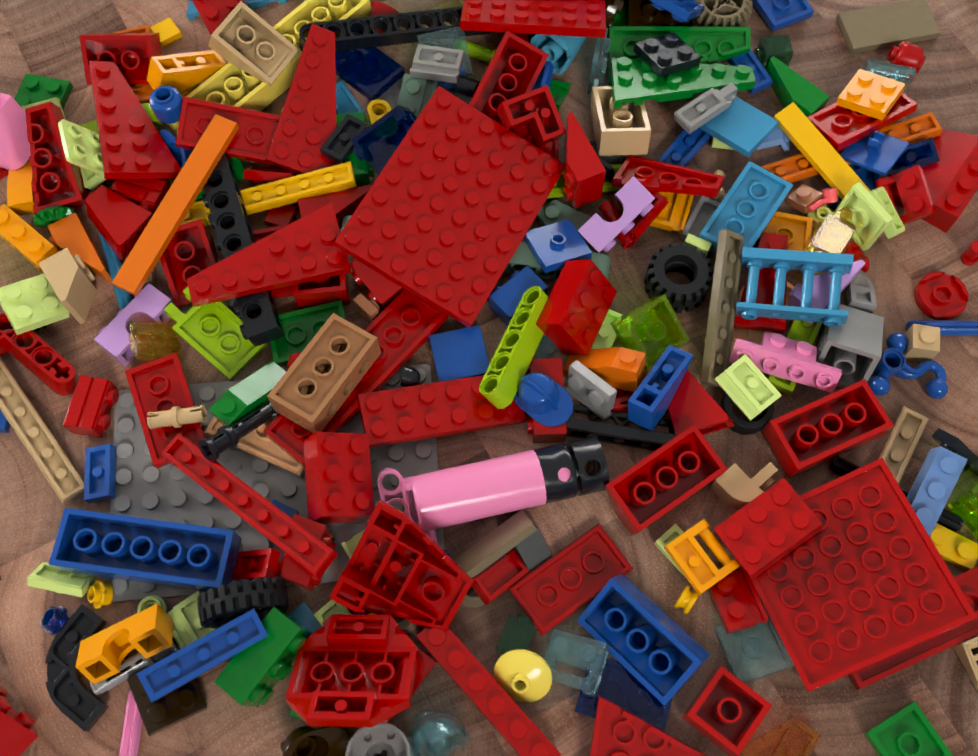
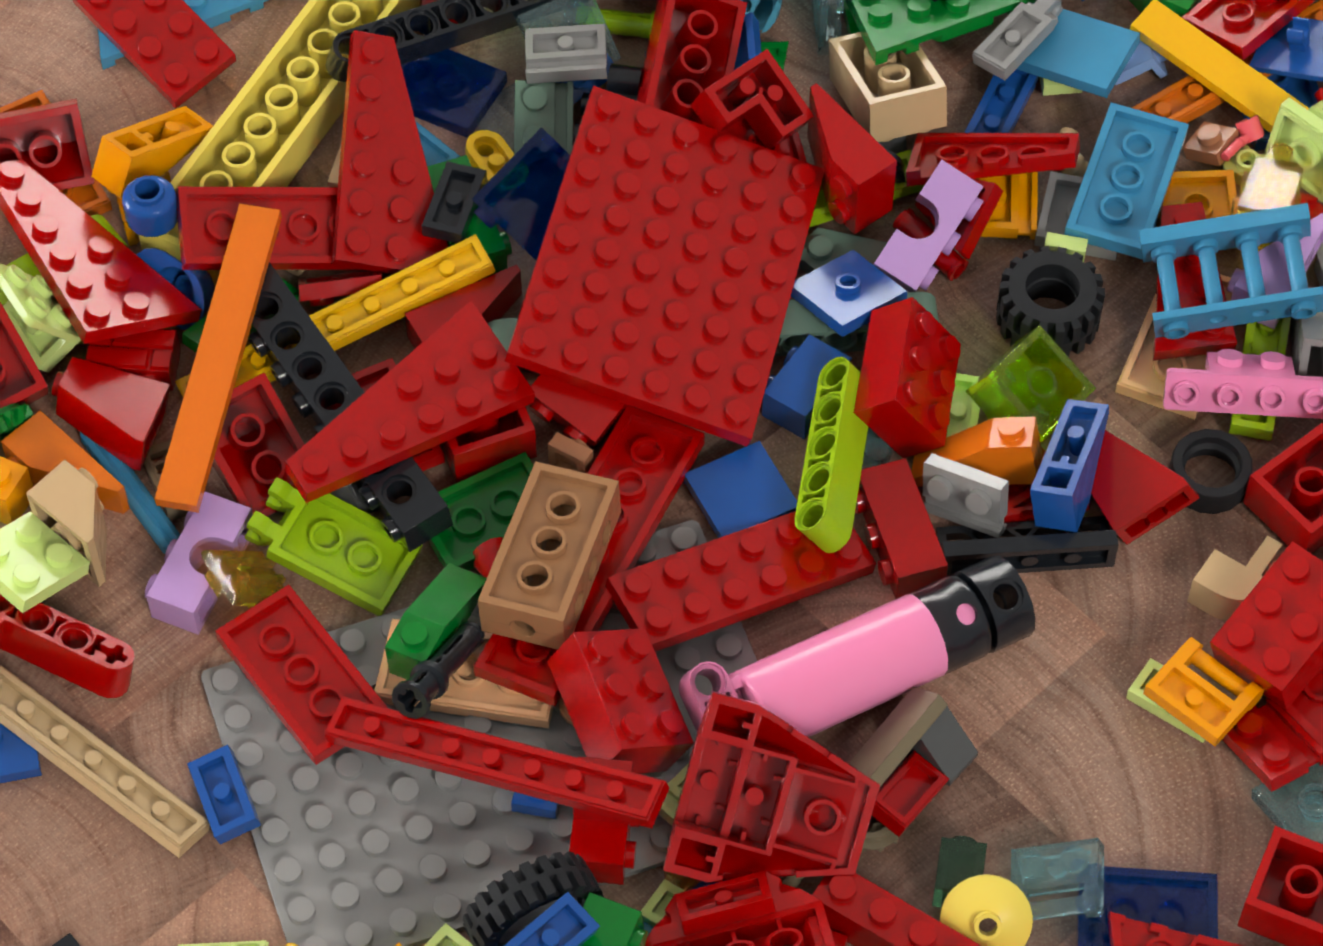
camera: 15 degrees left, 10 degrees down
blue brick [48,508,242,591] -> none
red brick [63,375,119,438] -> none
tan pin [147,405,207,429] -> none
yellow tile [150,17,183,48] -> none
tan slope [208,1,299,86] -> none
red plate [231,548,281,582] -> none
red tile [264,205,298,227] -> none
black hinge [400,365,420,387] -> none
red tile [508,523,633,637] -> none
blue piece [514,372,573,427] -> none
blue slope [577,574,711,706] -> none
red slope [605,424,728,536] -> none
yellow bush [674,585,699,615] -> none
dark tan plate [700,229,744,388] -> none
yellowish green plate [714,354,782,421] -> none

